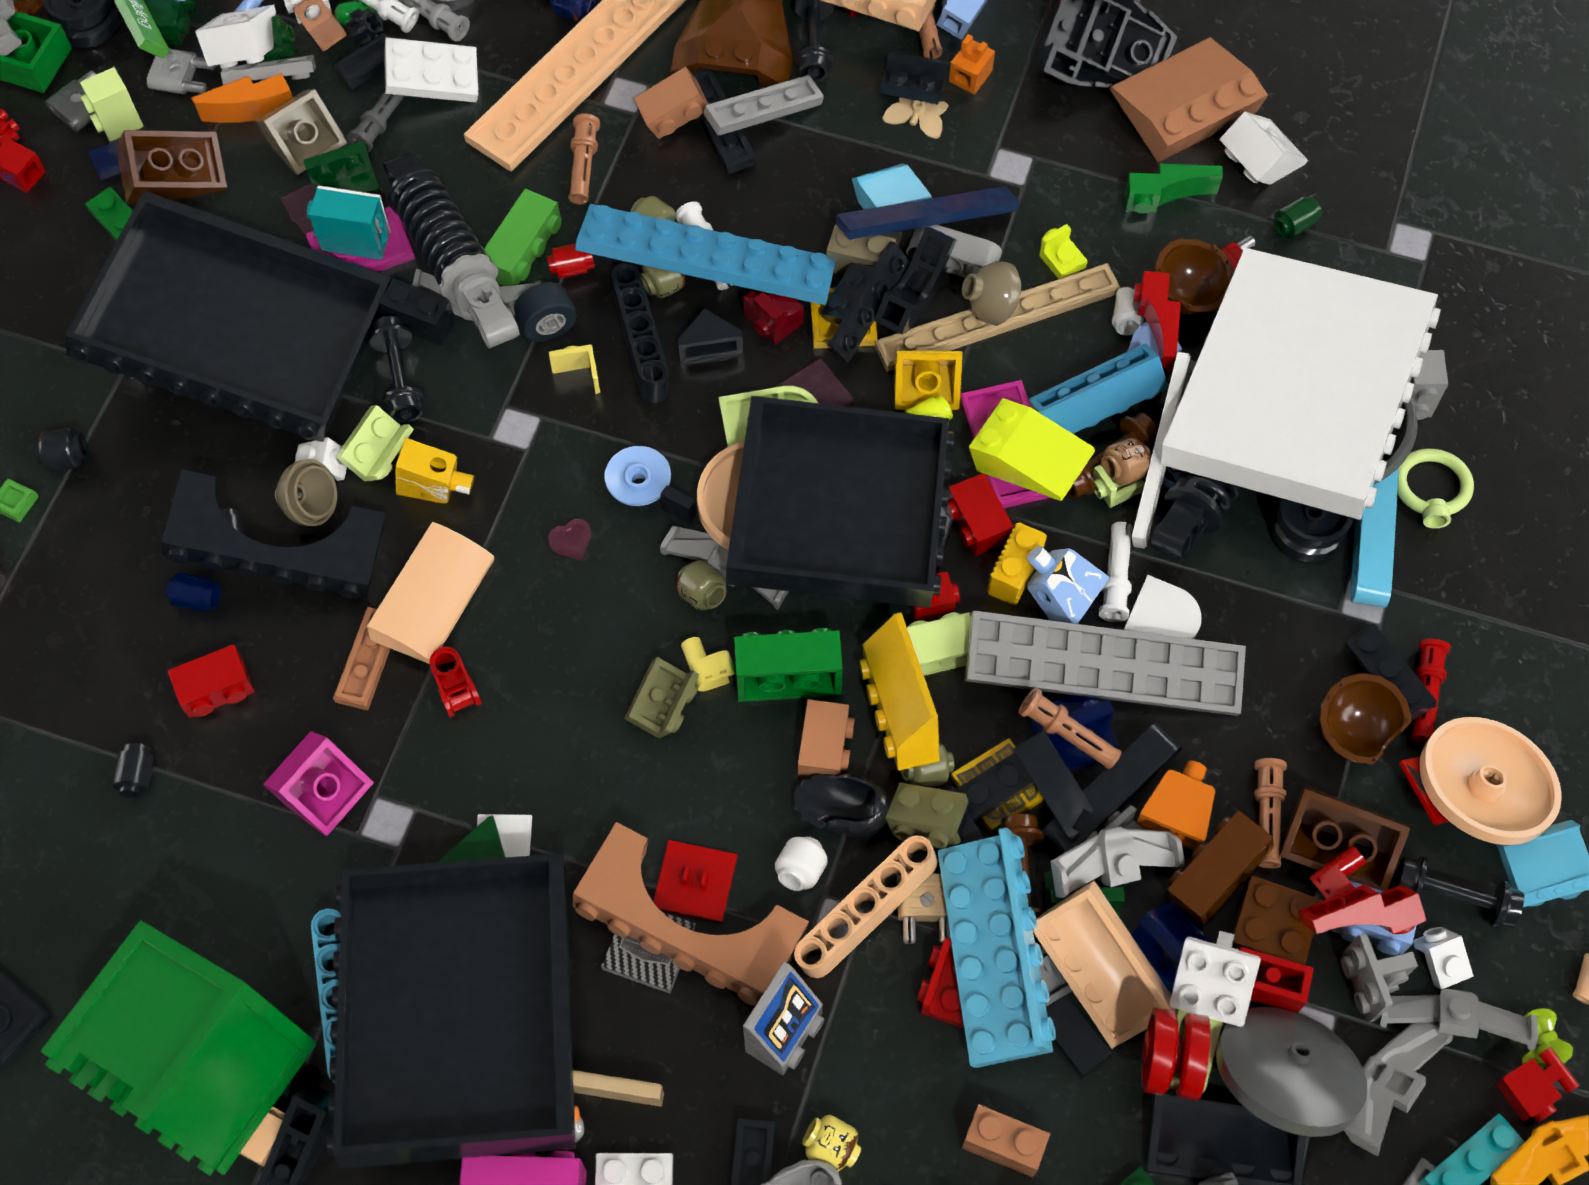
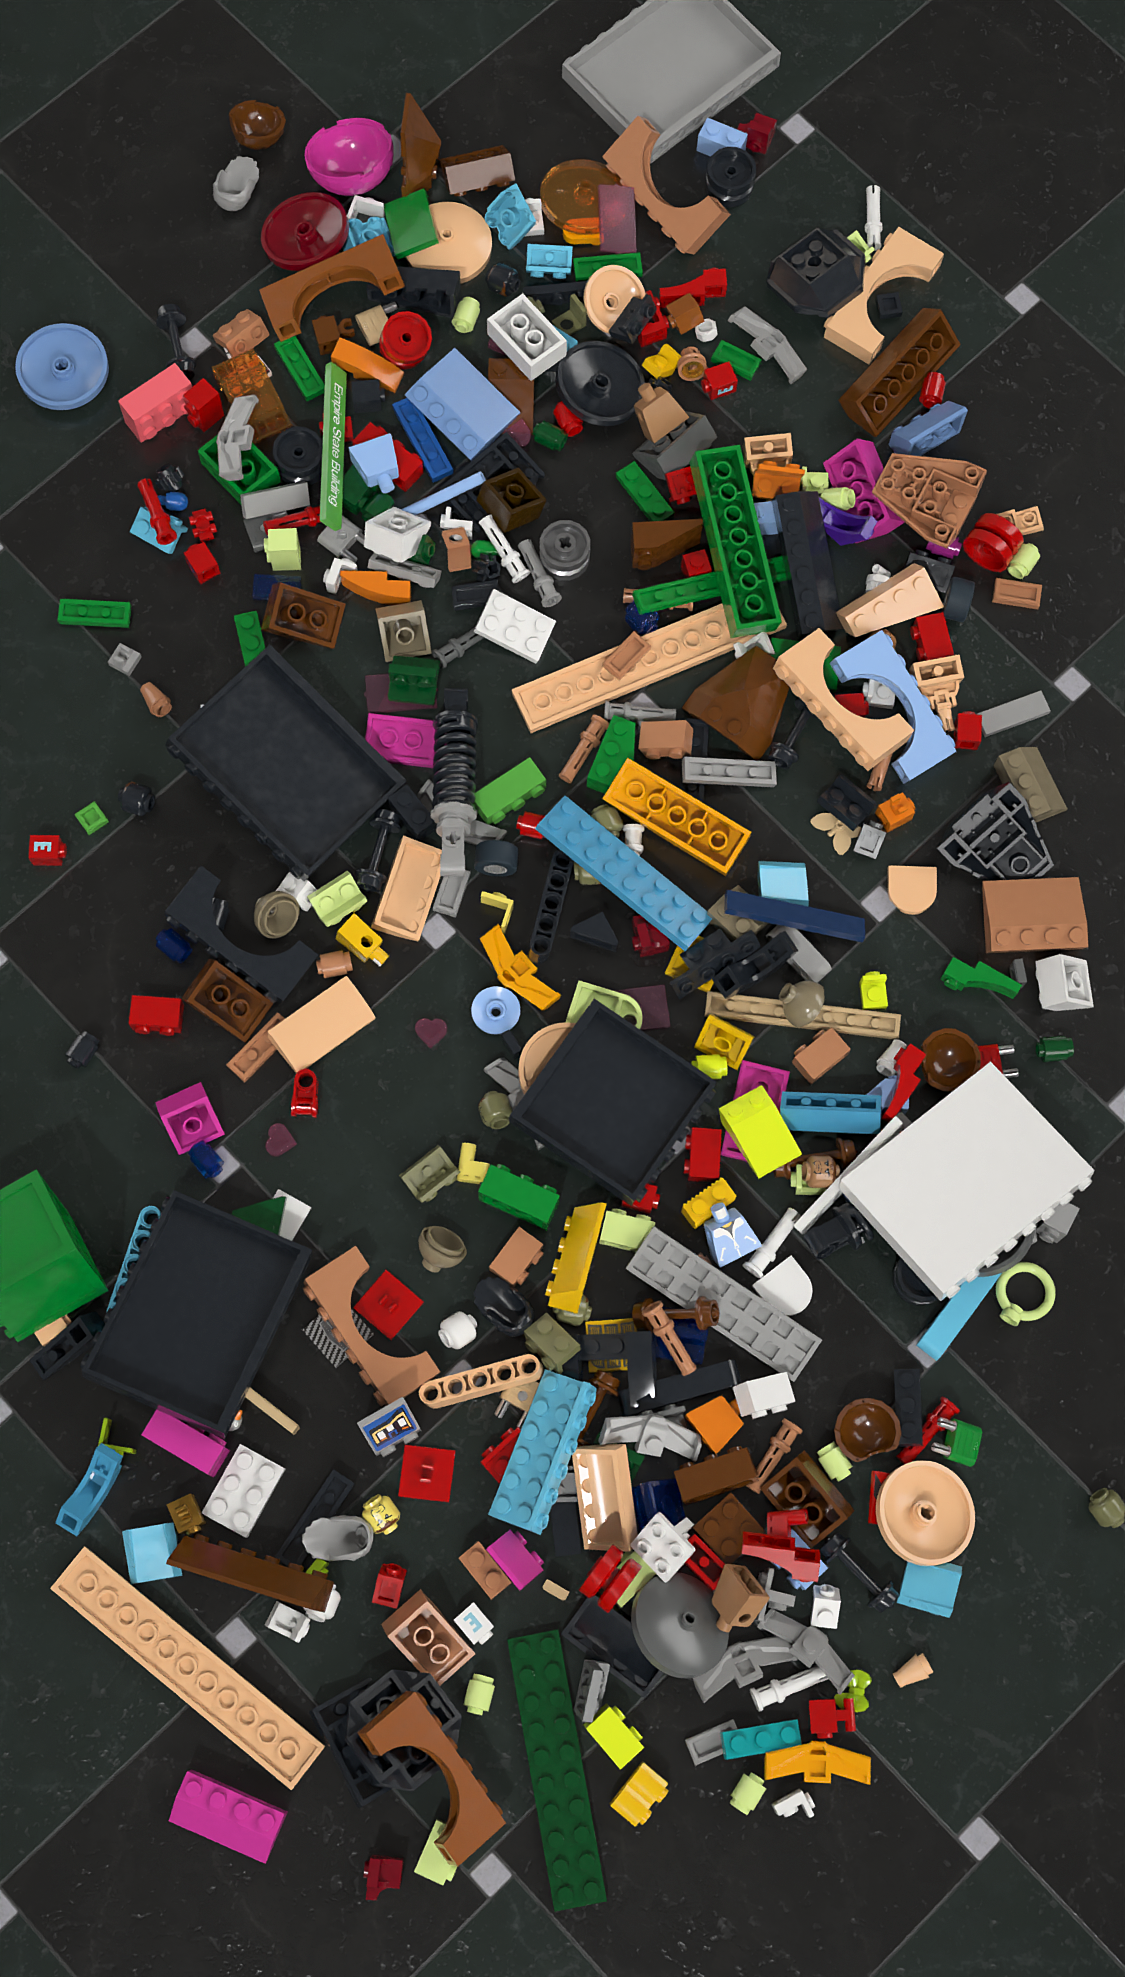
camera: 25 degrees right, 10 degrees up
teal piece [307,186,391,260] -> none
none -> nougat cone [140,682,172,717]
none -> reddish brown slope [181,959,273,1043]
none -> clear blue brick [188,1141,224,1178]
none -> light grey tile [240,481,310,519]
none -> red pin [263,506,321,535]
none -> clear pink tile [266,1123,297,1156]
none -> nougat brick [316,950,353,978]
none -> white bracket [323,558,358,594]
none -> dark green brick [361,491,395,522]
none -> light nougat slope [370,836,442,941]
none -> red piece [398,1445,455,1502]
none -> dark tan piece [418,1226,467,1272]
none -> light grey tile [433,870,471,918]
none -> light orange plate [480,924,561,1010]
none -> dark pink slope [486,1530,544,1591]
none -> tan tile [542,1579,569,1601]
none -> green wedge [587,715,635,794]
none -> nougat tile [602,631,651,681]
none -> light orange slope [603,758,751,876]
none -> light grey pin [604,700,676,722]
none -> reddish brown piece [632,1296,720,1331]
none -> medium nougat torso [712,1564,770,1632]
none -> white brick [733,1372,795,1419]
none -> white pin [750,1665,828,1712]
none -> nougat brick [792,1027,851,1085]
none -> yellowish green brick [817,1442,853,1482]
none -> bracket [853,820,887,859]
none -> light nougat tile [888,866,937,915]
none -> green piece [931,1417,982,1467]
none -> dark grey tile [1009,958,1027,988]

